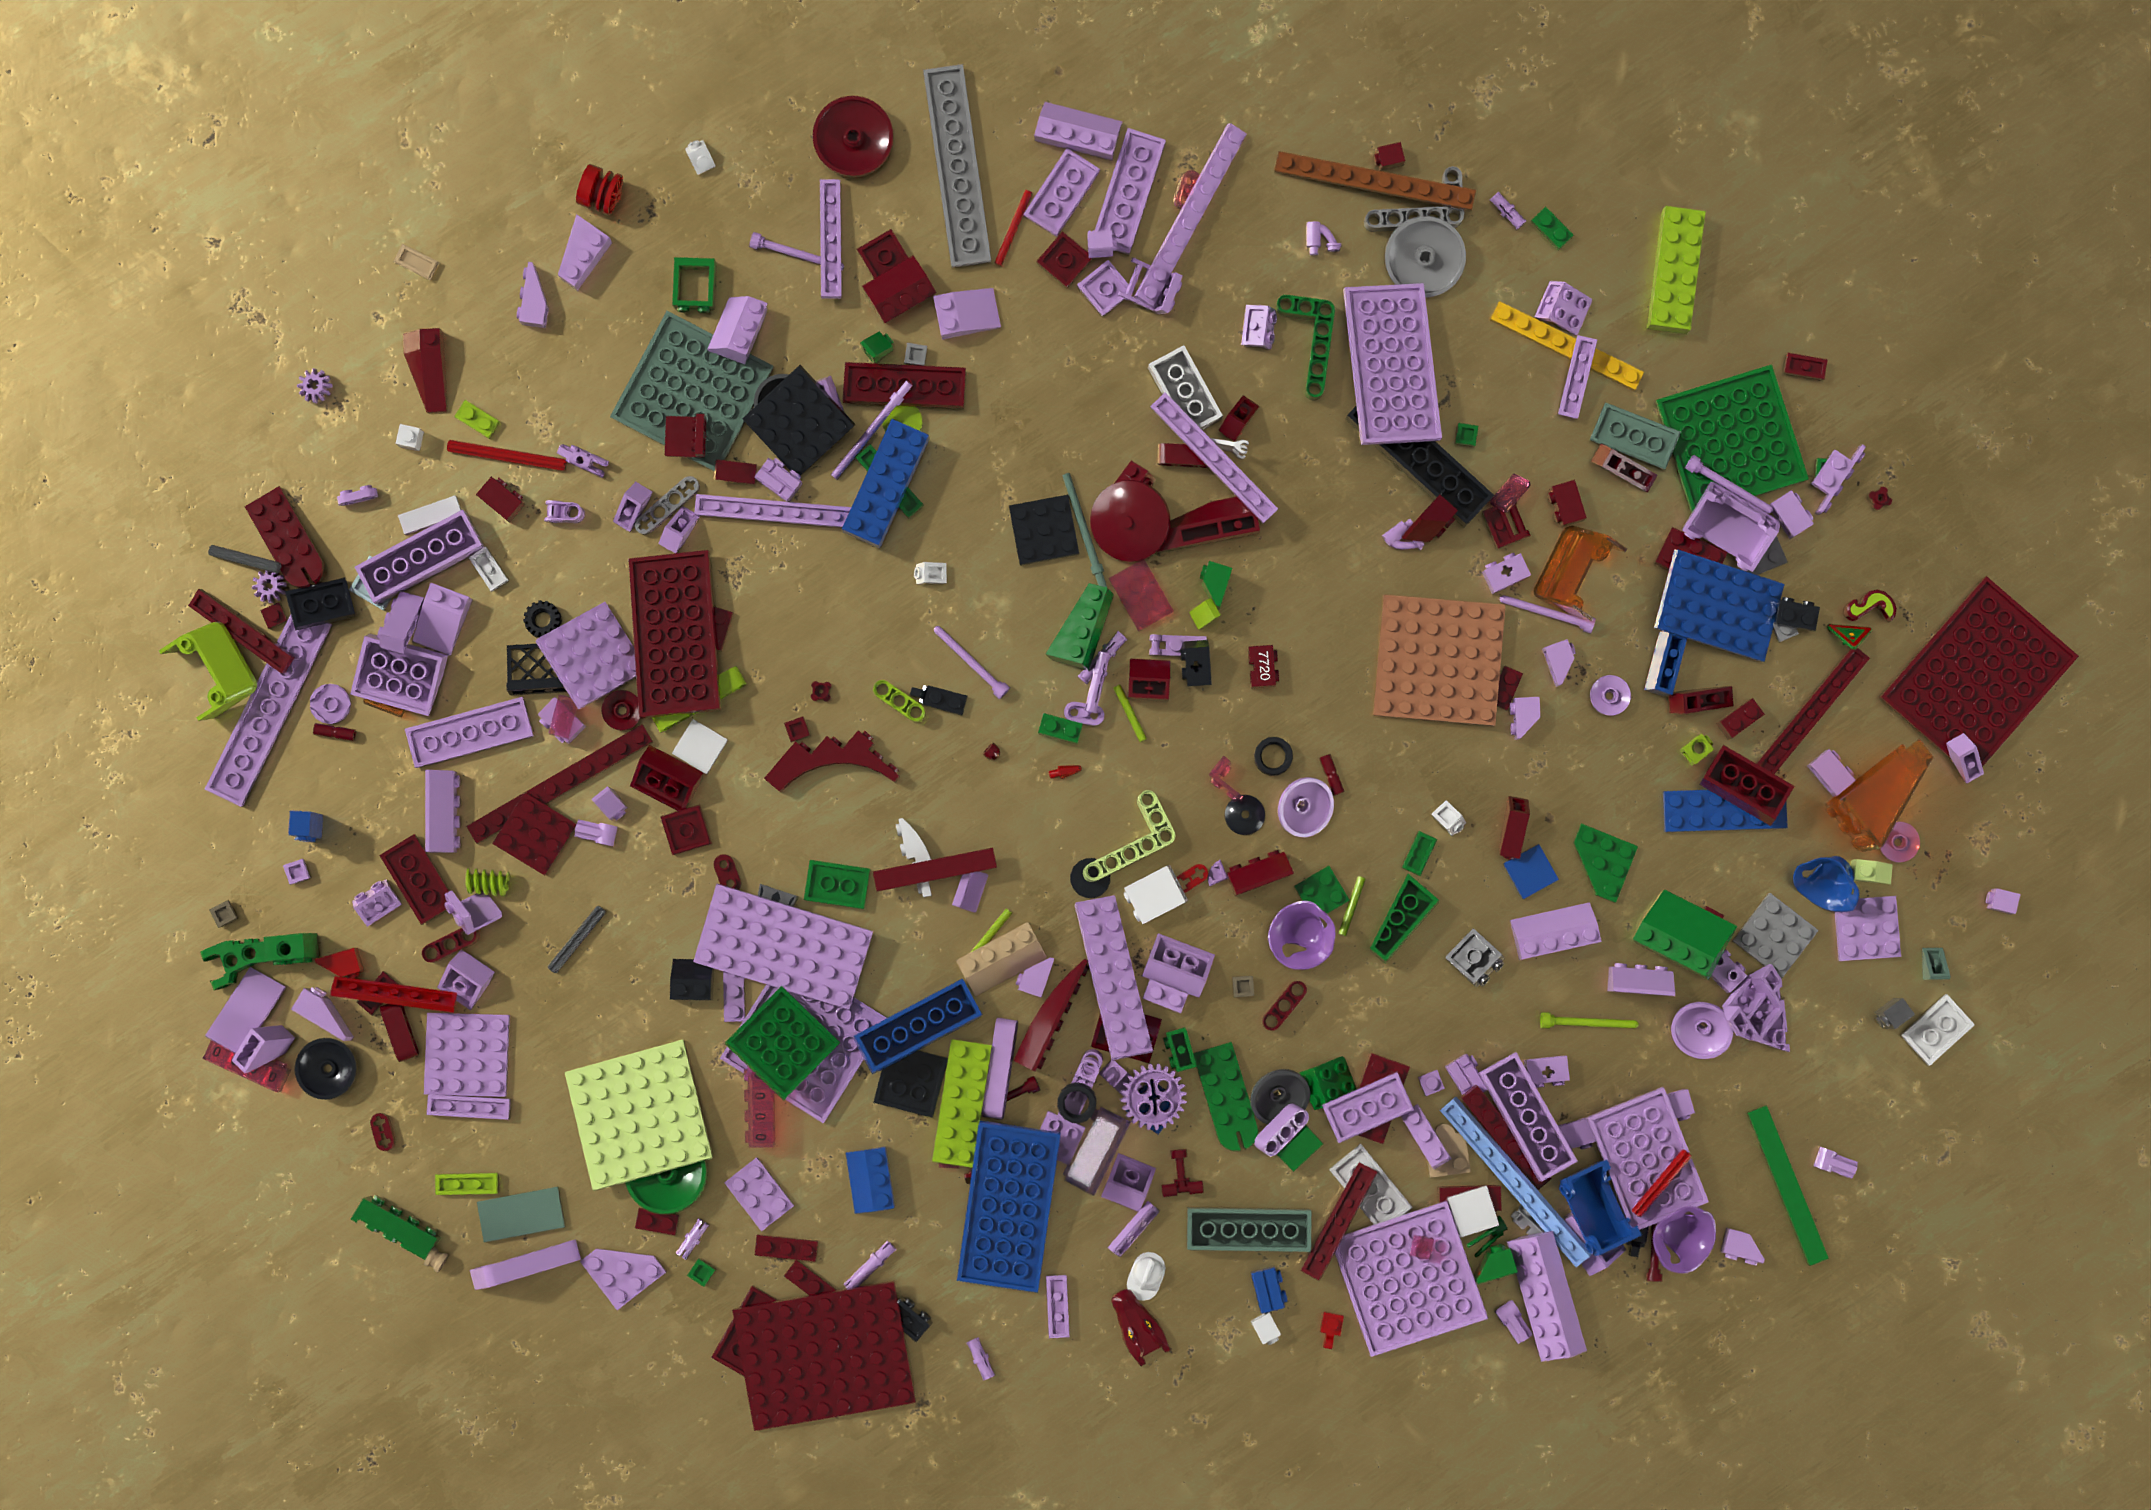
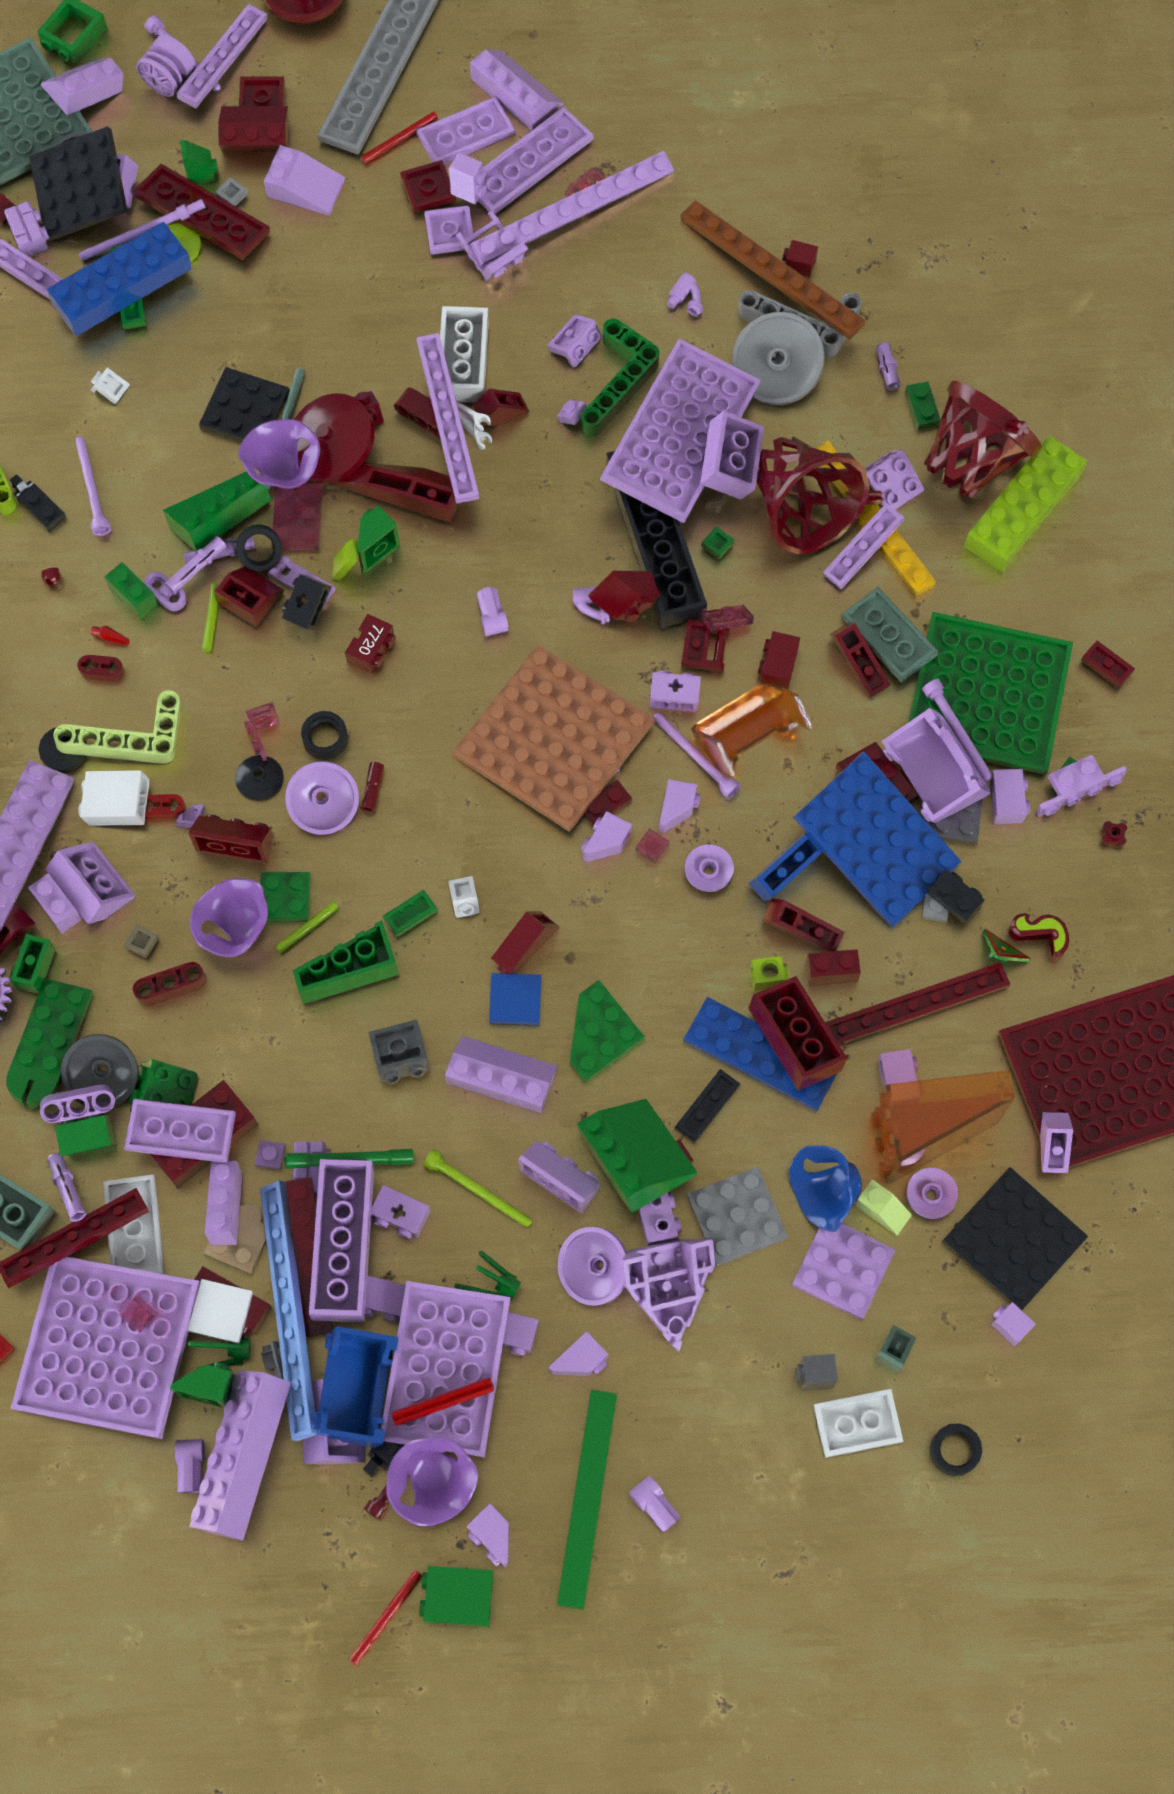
camera: 30 degrees right, 15 degrees down
none -> lavender pin [47,1153,86,1222]
none -> dark red beam [77,655,124,681]
none -> lavender wheel [136,34,196,97]
none -> black tyre [236,524,282,572]
none -> medium lavender piece [238,419,320,488]
none -> green piece [284,1149,414,1169]
none -> red bar [349,1569,422,1665]
none -> green panel [419,1566,494,1628]
none -> green plant [454,1251,521,1301]
none -> lavender piece [477,587,509,636]
none -> lavender slope [548,1331,608,1376]
none -> lavender plate [556,400,587,425]
none -> clear pink plate [635,828,670,863]
none -> black tile [674,1069,740,1144]
none -> lavender brick [700,411,764,499]
none -> dark red piece [756,437,884,554]
none -> dark red piece [923,381,1042,499]
none -> black tyre [930,1423,983,1476]
none -> black plate [942,1167,1088,1310]

